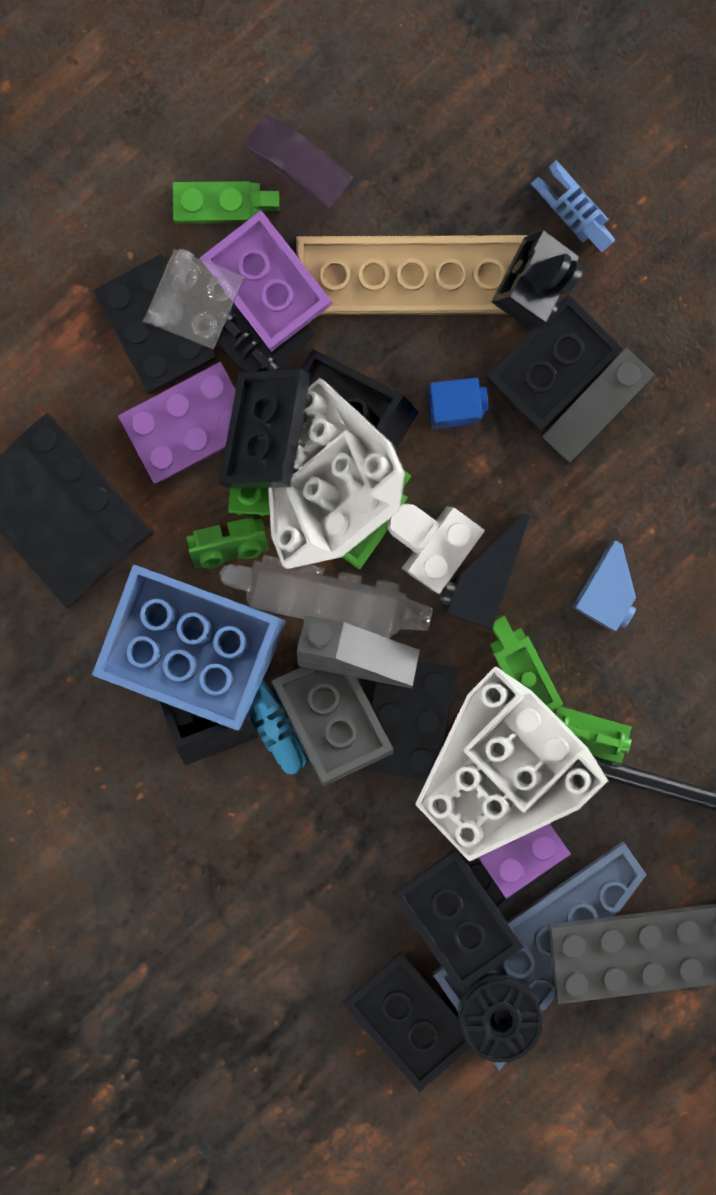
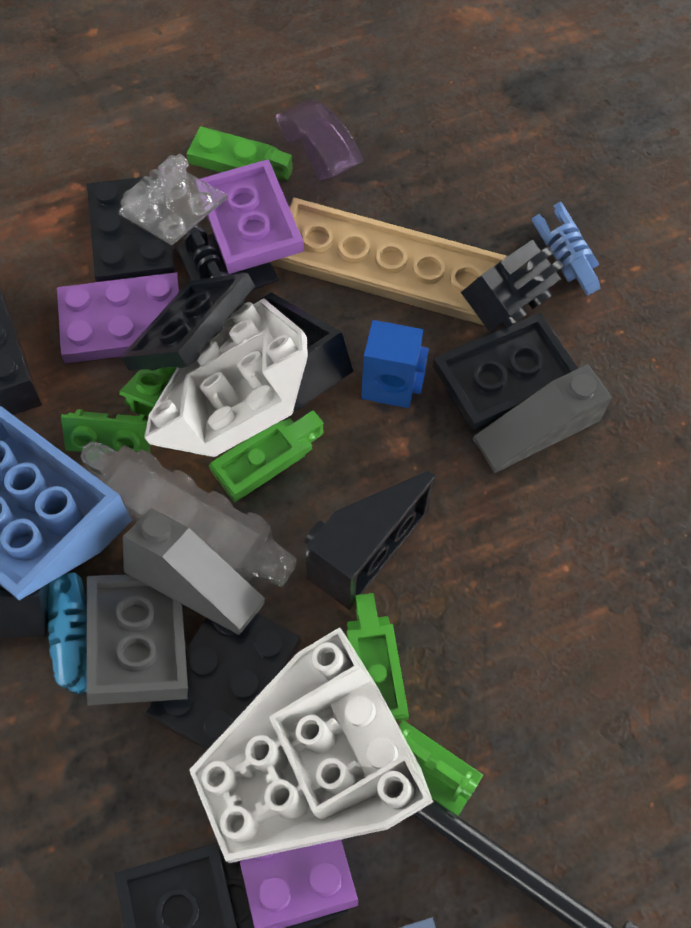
camera: 15 degrees right, 25 degrees down
white brick [387,504,485,594] -> none
medium blue slope [571,540,636,631] -> none

